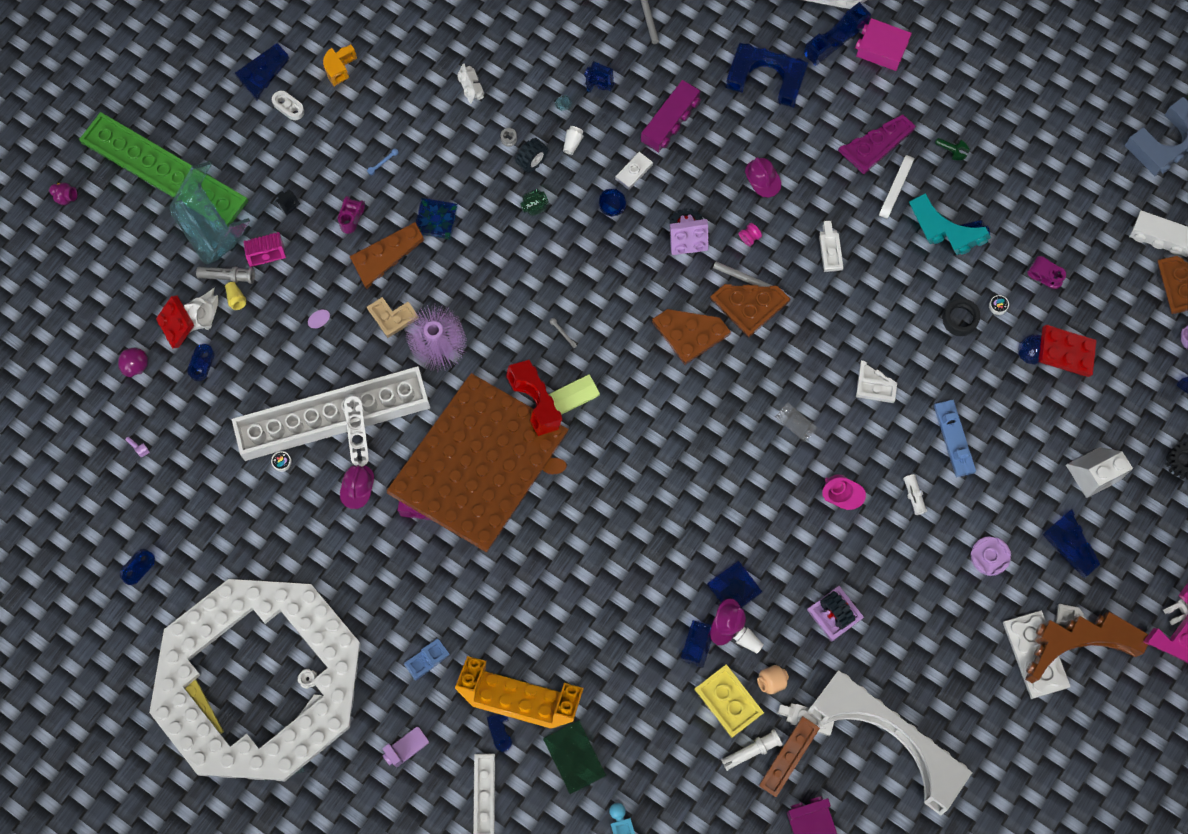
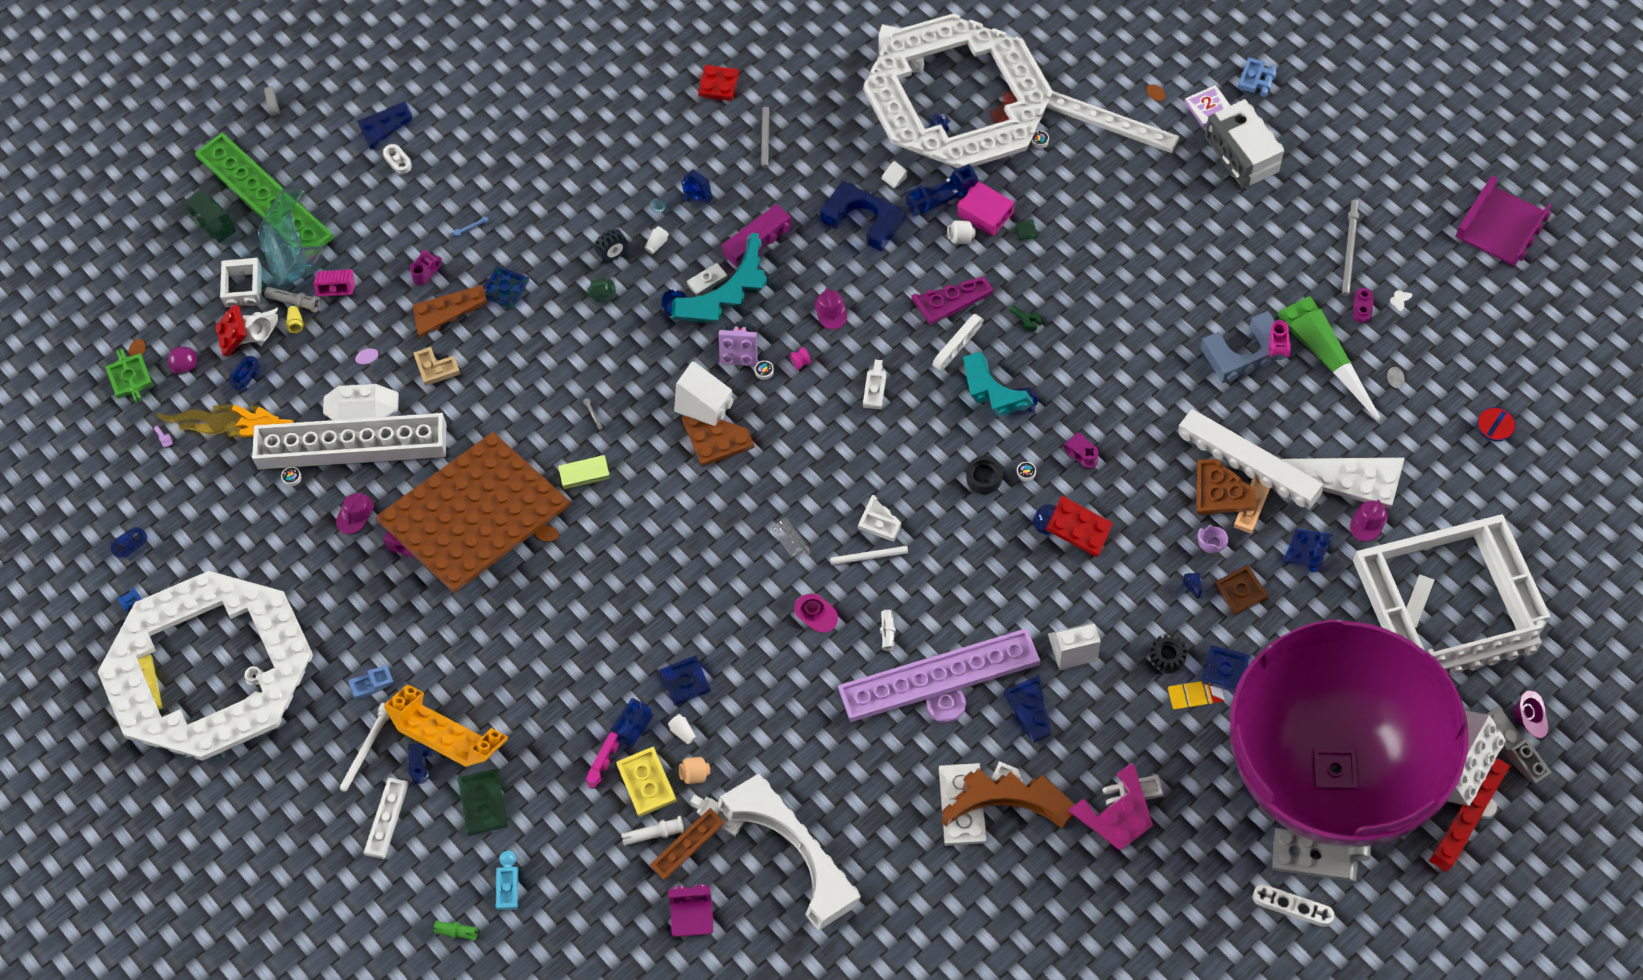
camera: 15 degrees right, 10 degrees down
magenta animal [49,182,77,206] -> none
black tile [276,189,300,216] -> none
light orange brick [323,44,357,86] -> none
white beam [344,393,369,467] -> none
lavender bracket [382,727,429,767] -> none
lavender piece [405,305,467,369] -> none
white hinge [458,64,484,104] -> none
light grey bush [500,128,517,147] -> none
red arch [506,360,562,436] -> none
dark orange plate [710,284,790,338] -> none
magenta piece [710,599,746,645] -> none
light grey bar [713,261,785,292] -> none
plate [807,586,864,642] -> none
medium blue hinge [934,400,976,478] -> none
none -> bright green plate [106,349,153,403]
none -> blue bush [117,587,142,612]
none -> dark orange sticker [129,339,146,356]
none -> clear yellow piece [156,404,294,437]
none -> clear green wedge [184,189,236,243]
none -> white window [220,258,262,308]
none -> light grey beam [264,86,280,117]
none -> white wedge [323,384,399,420]
none -> white piece [340,703,390,791]
none -> dark pink hinge [586,732,620,789]
none -> teal arch [671,233,767,323]
none -> white slope [674,361,733,426]
none -> tile [755,361,774,380]
none -> white bar [830,546,908,565]
none -> lavender plate [838,628,1040,722]
none -> white slope [882,161,907,189]
none -> white head [947,221,975,244]
none -> clear green tile [1015,219,1037,241]

